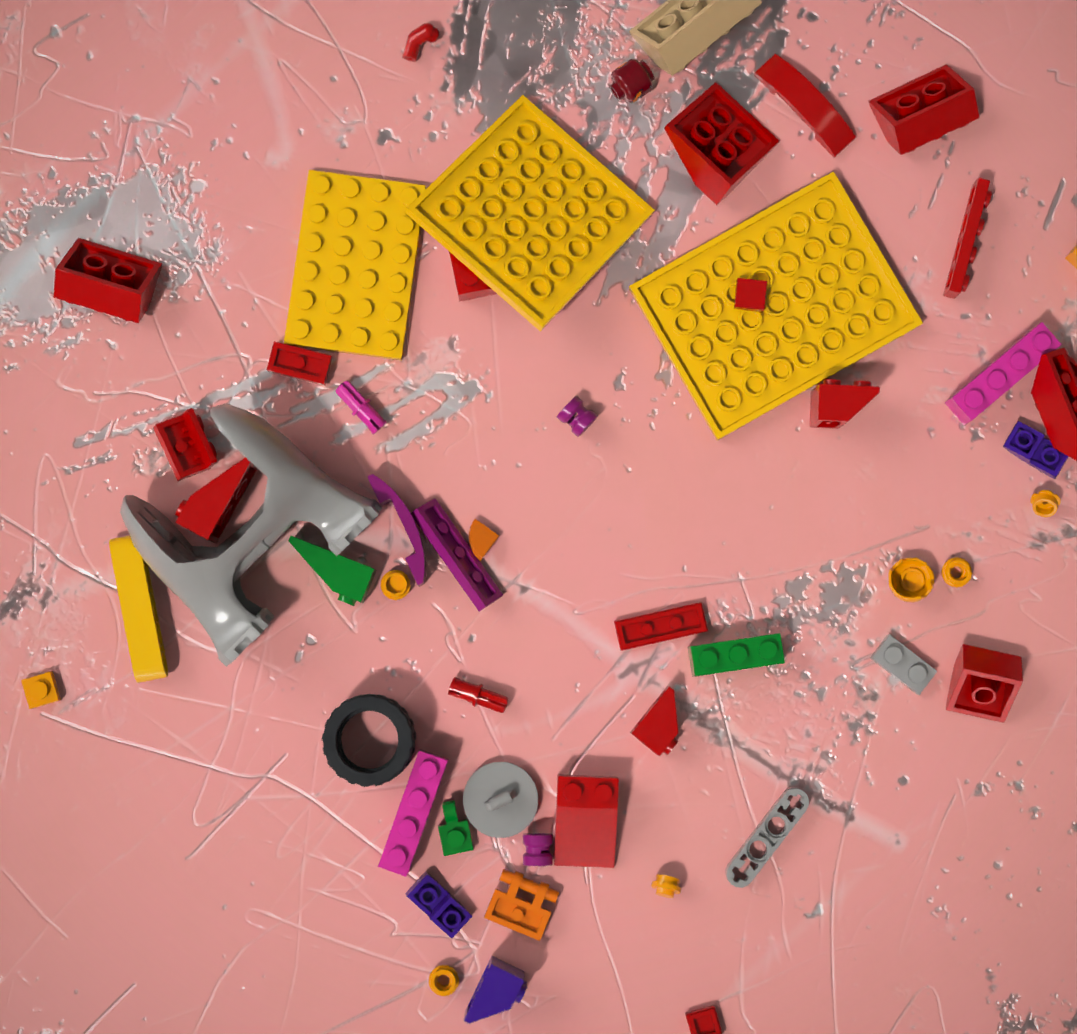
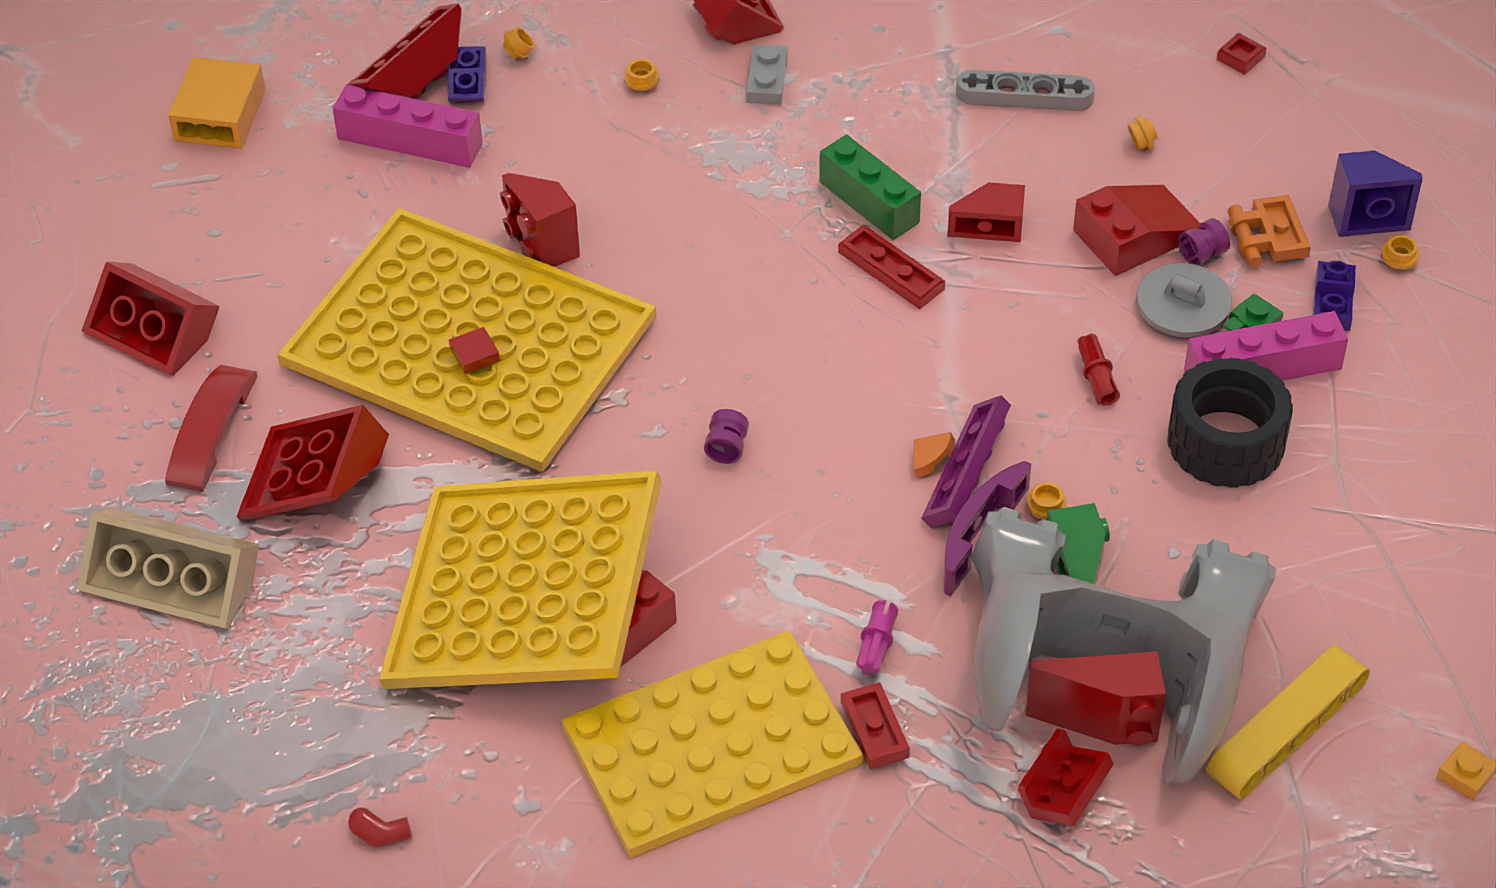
camera: 115 degrees left, 35 degrees down
dark red head [609,59,655,103] -> none
light orange hair [888,557,935,603] -> none
red plate [943,178,992,299] -> none

